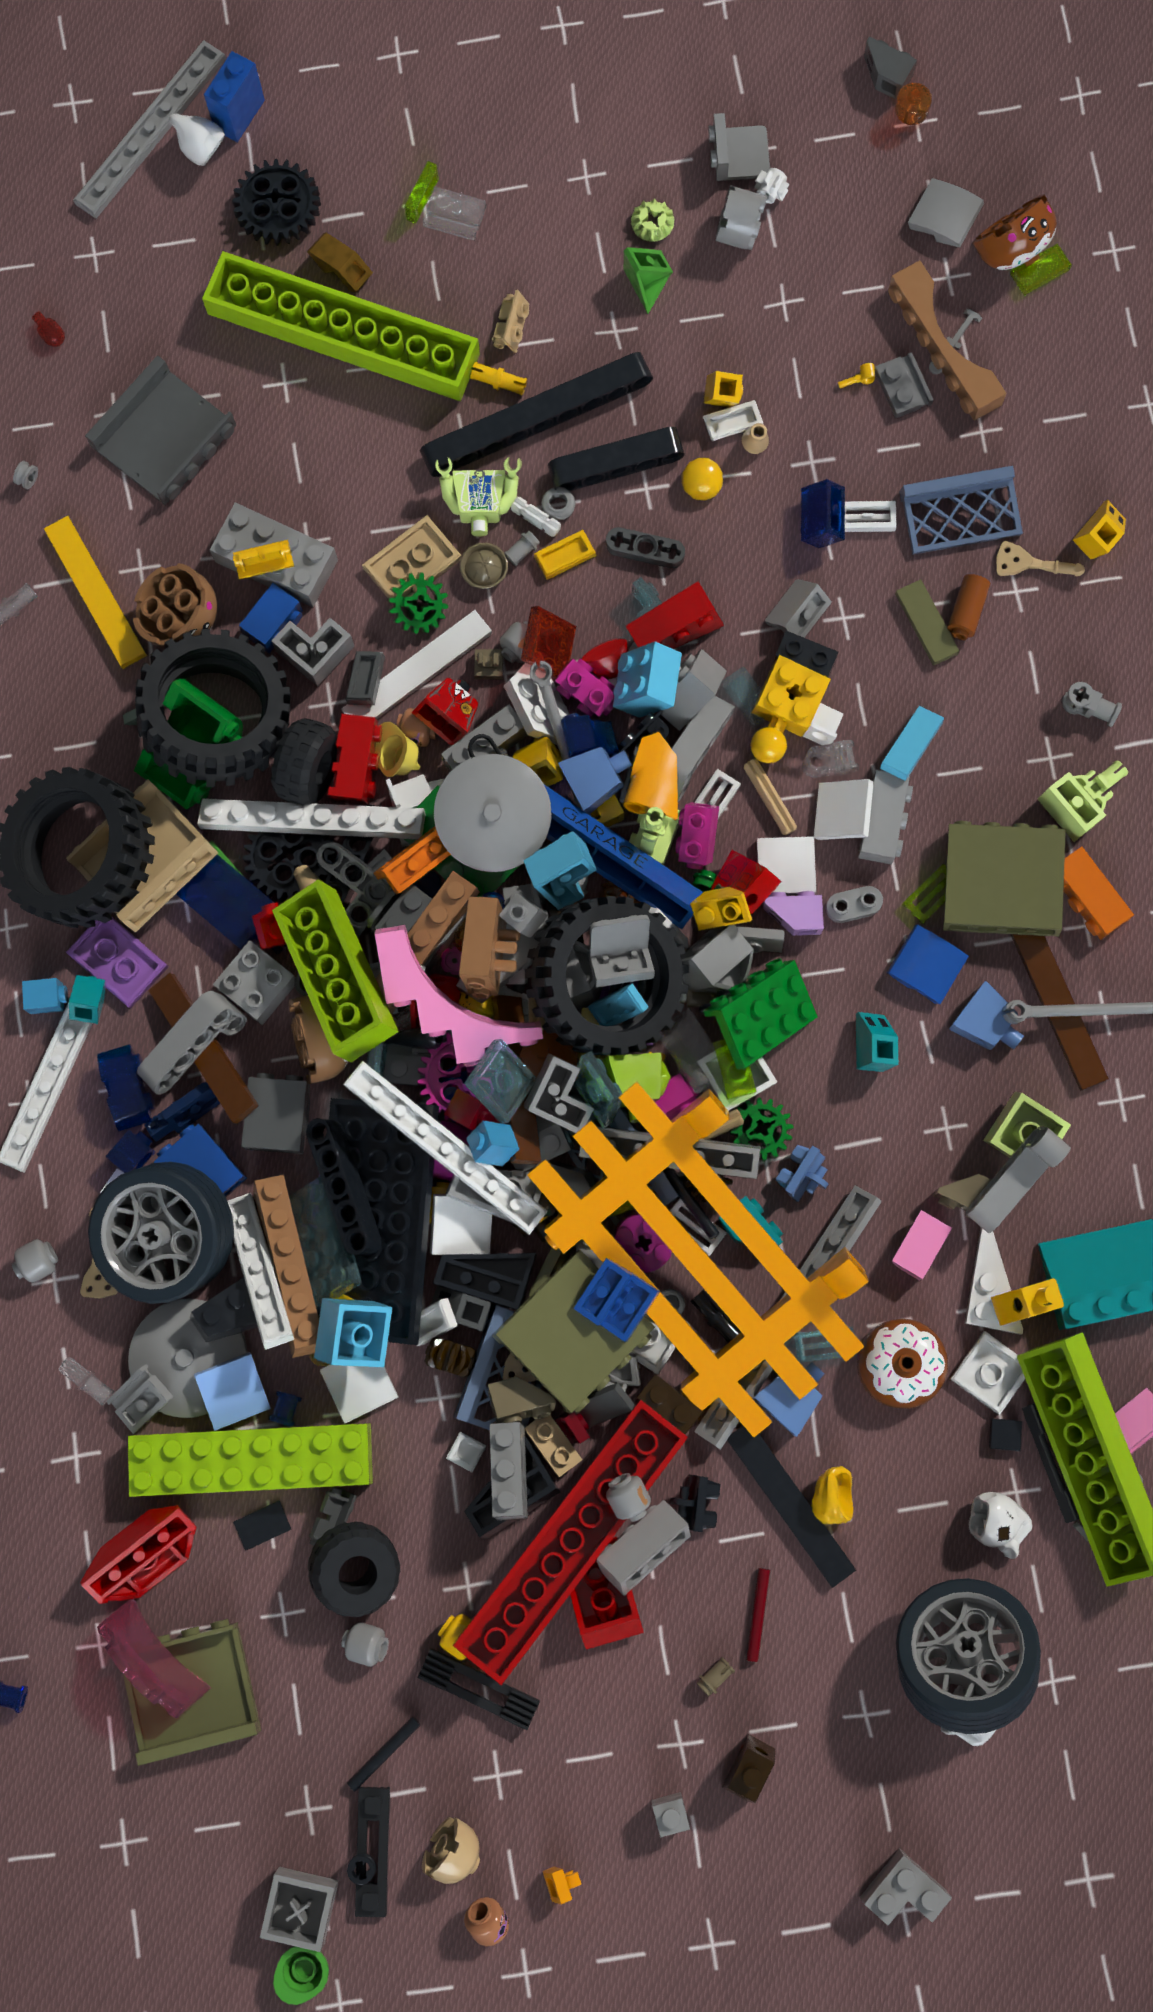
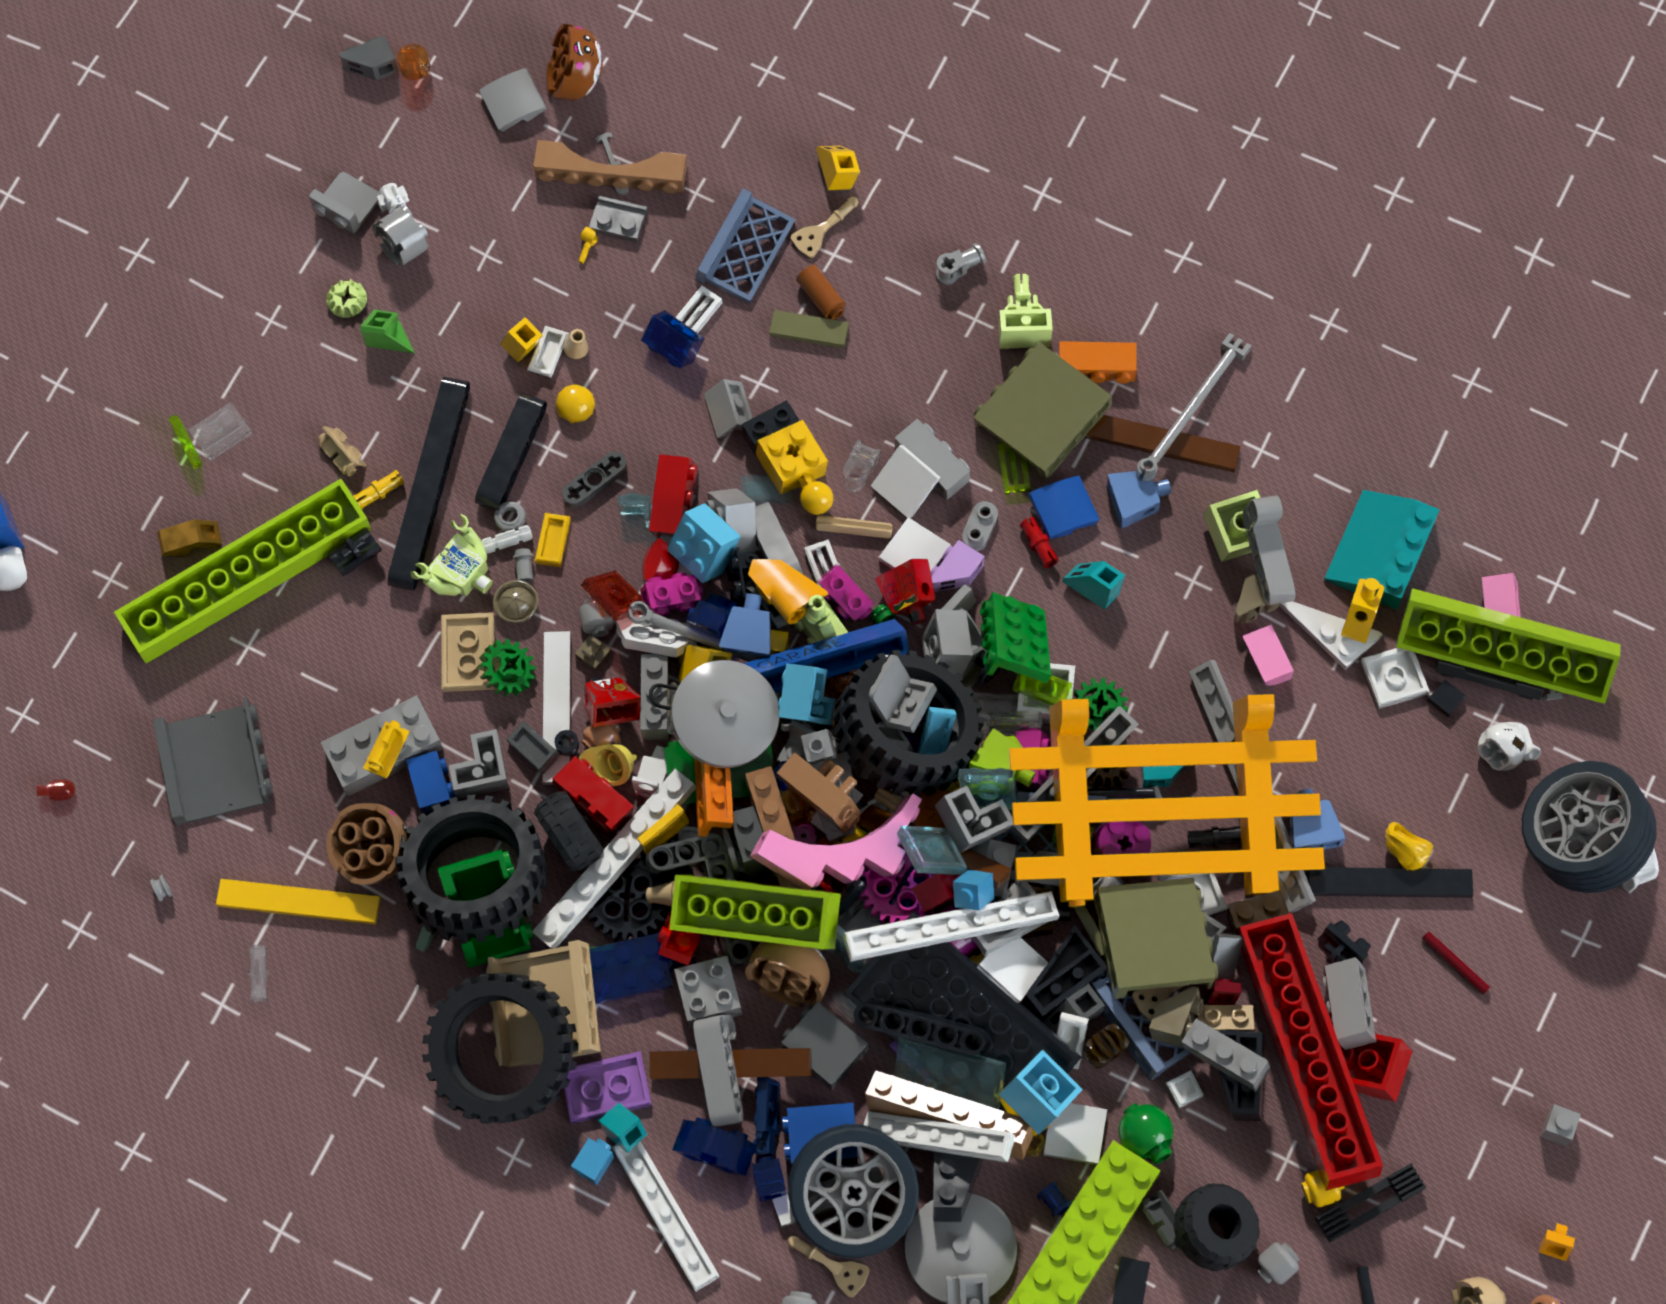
camera: 55 degrees left, 10 degrees down
light blue tile [194,1352,271,1431] -> none
black gear [232,159,321,246] -> none
blue slope [573,1258,660,1342] -> none
light grey head [606,1473,651,1522] -> none
yellow slope [690,887,752,930] -> none
dark tan pin [697,1657,735,1697] -> none
dark brown torso [722,1734,775,1803] -> none
medium blue hips [776,1145,829,1202] -> none
clear light blue tile [794,1326,857,1363] -> none
white bracket [803,703,843,748] -> none
cylinder [857,1319,948,1409] -> none
medium azure tile [880,706,944,781] -> none
clear neon green tile [1010,243,1072,296] -> none
none -> black hips [328,528,382,576]
none -> black bush [554,730,579,757]
none -> yellow tile [637,804,689,854]
none -> red pin [1020,517,1059,568]
none -> green brick [1118,1103,1174,1165]

